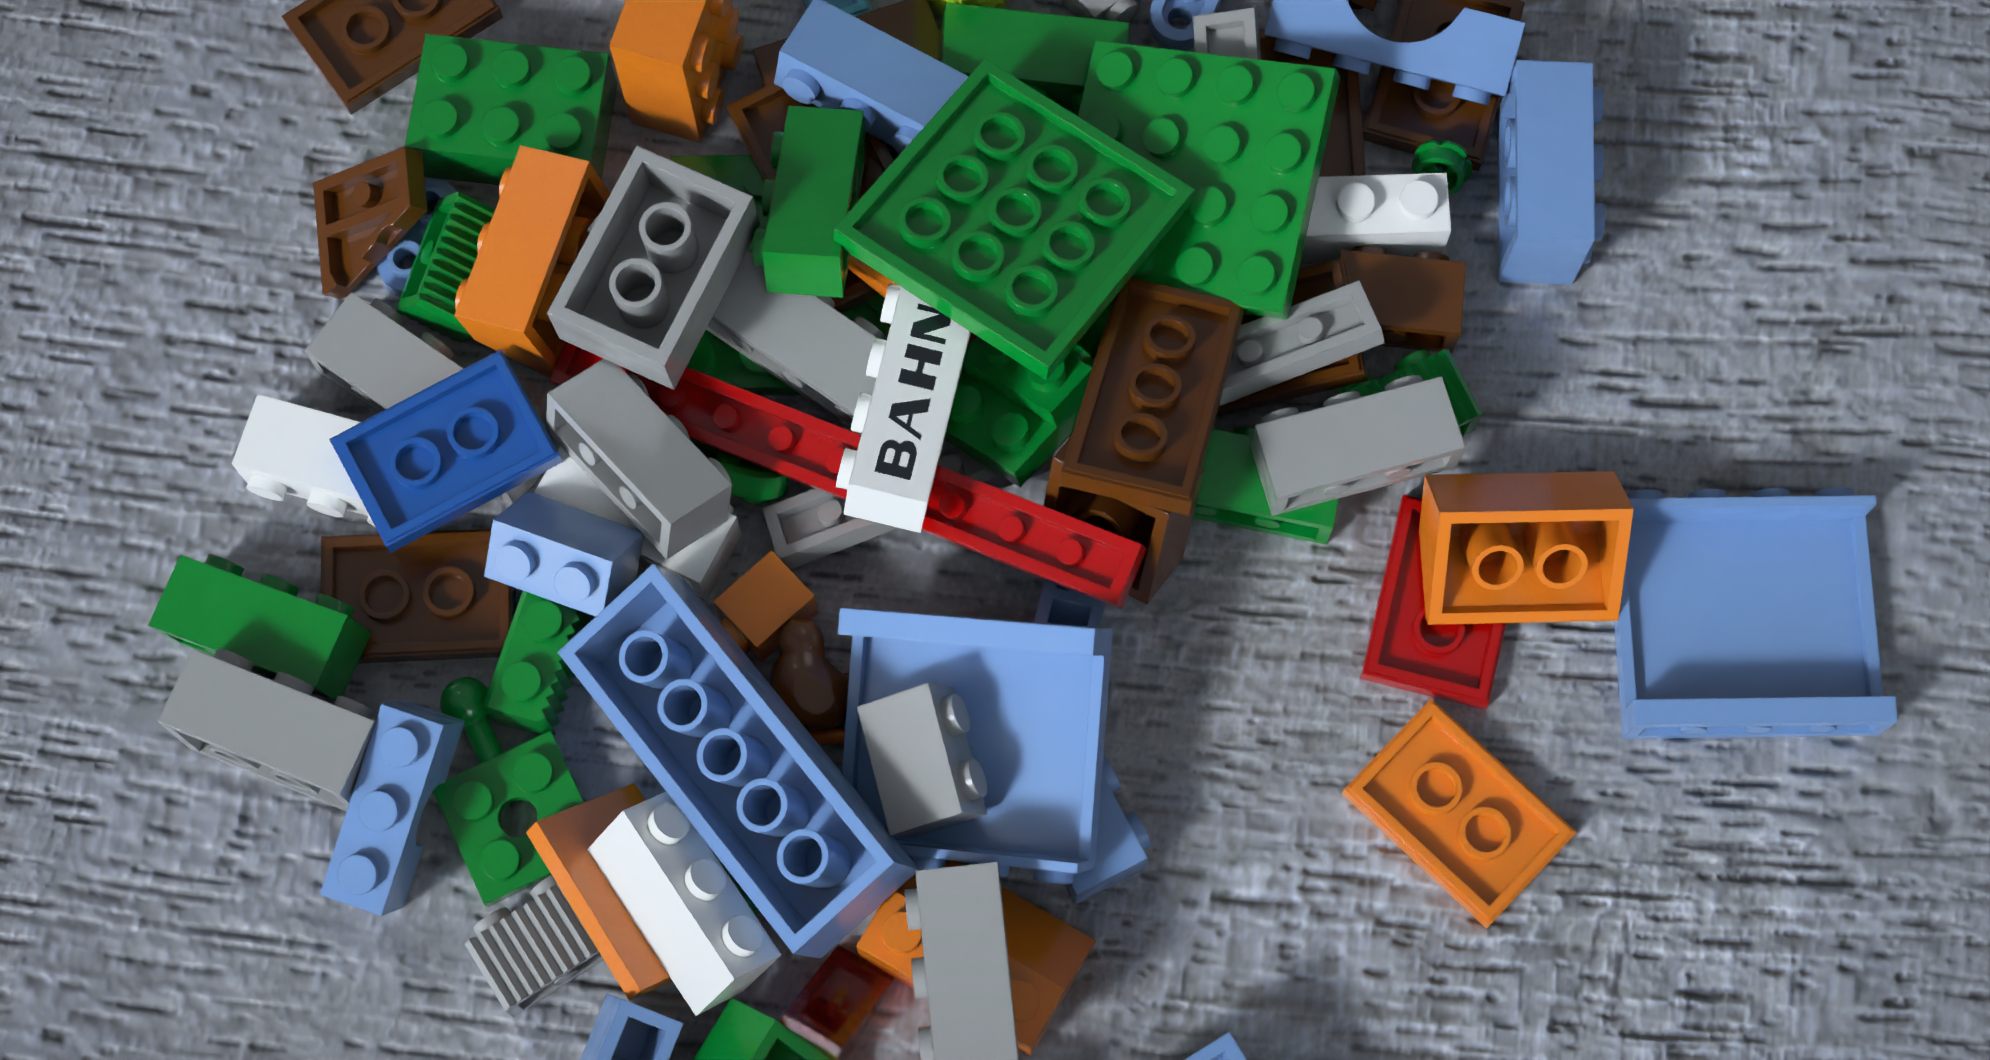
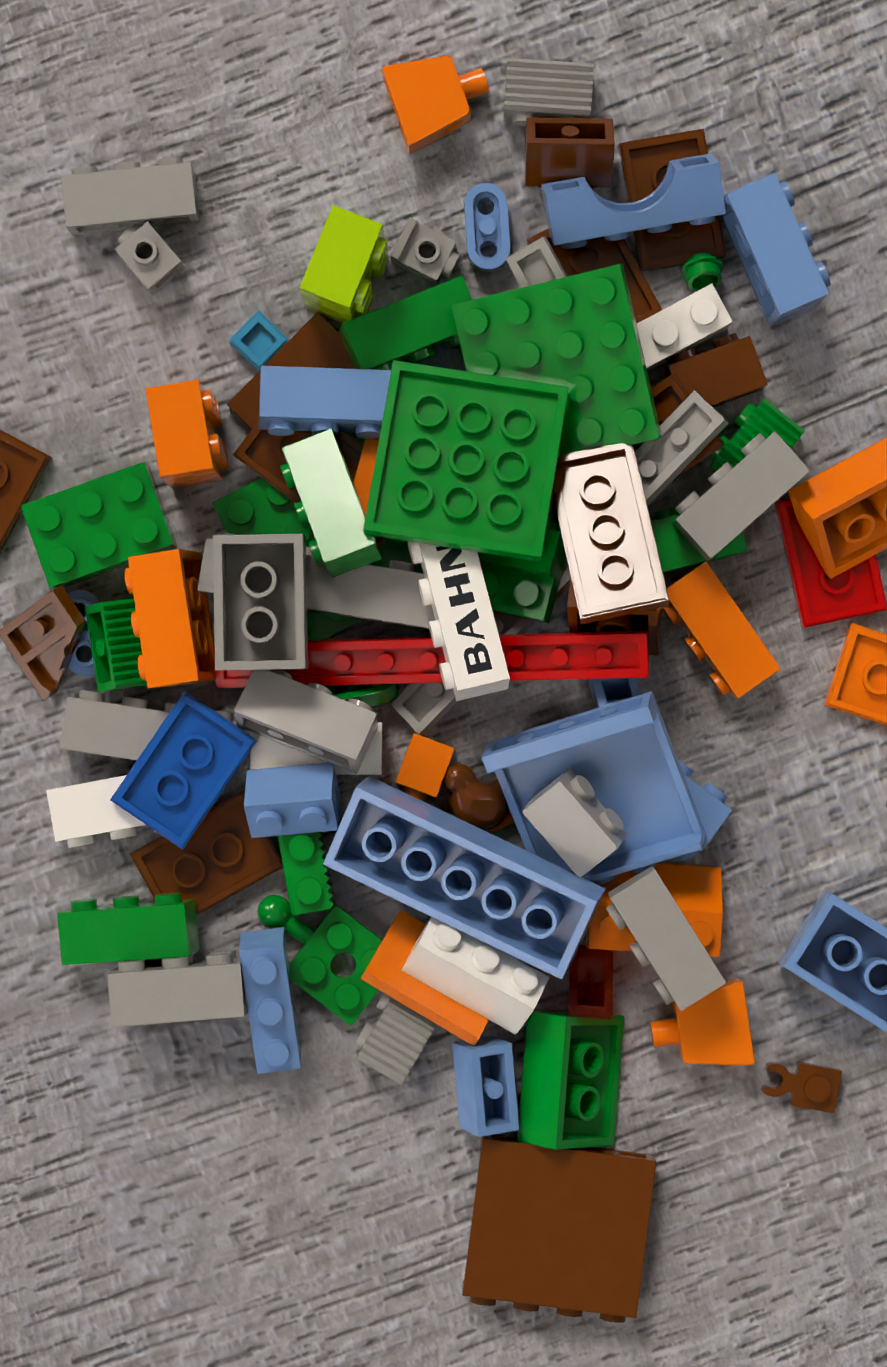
camera: 30 degrees left, 15 degrees up
none -> orange brick [662,562,781,699]

